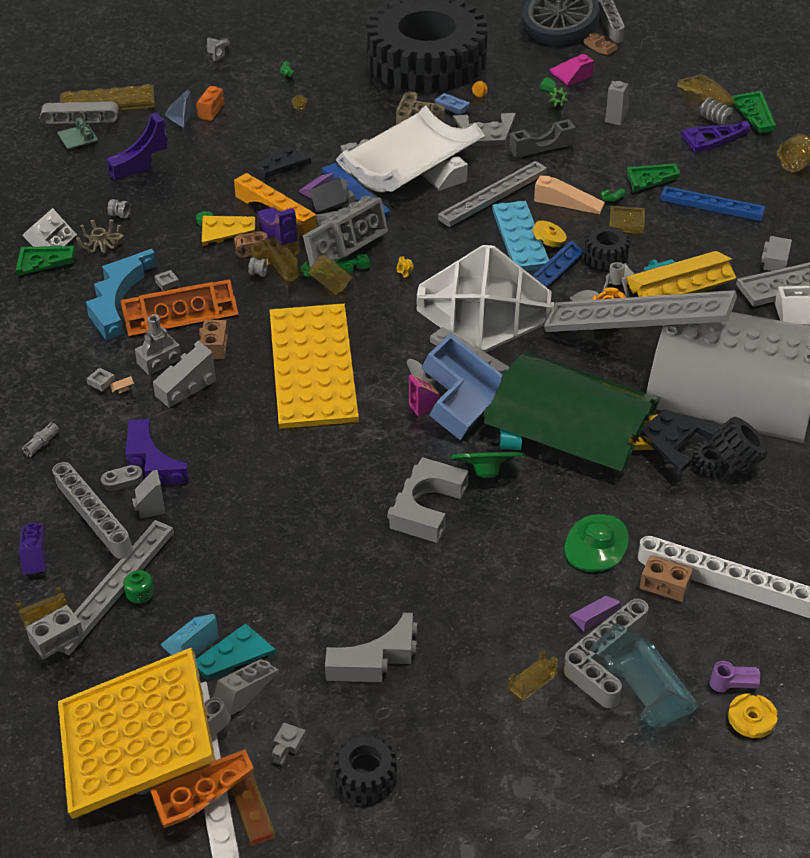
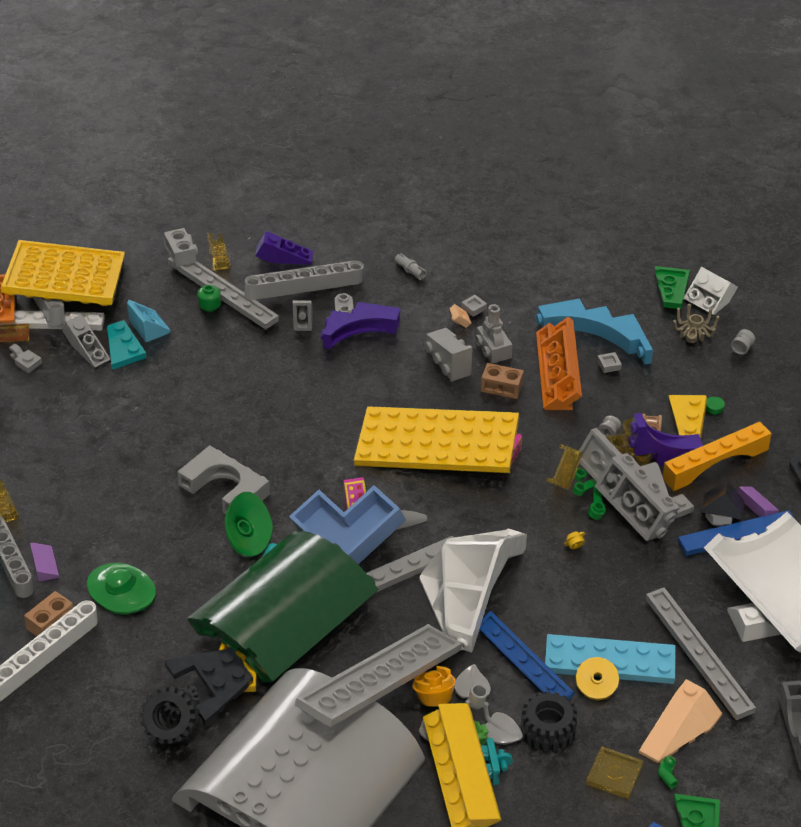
camera: 105 degrees right, 0 degrees up
light grey arch [325,613,417,682] -> none

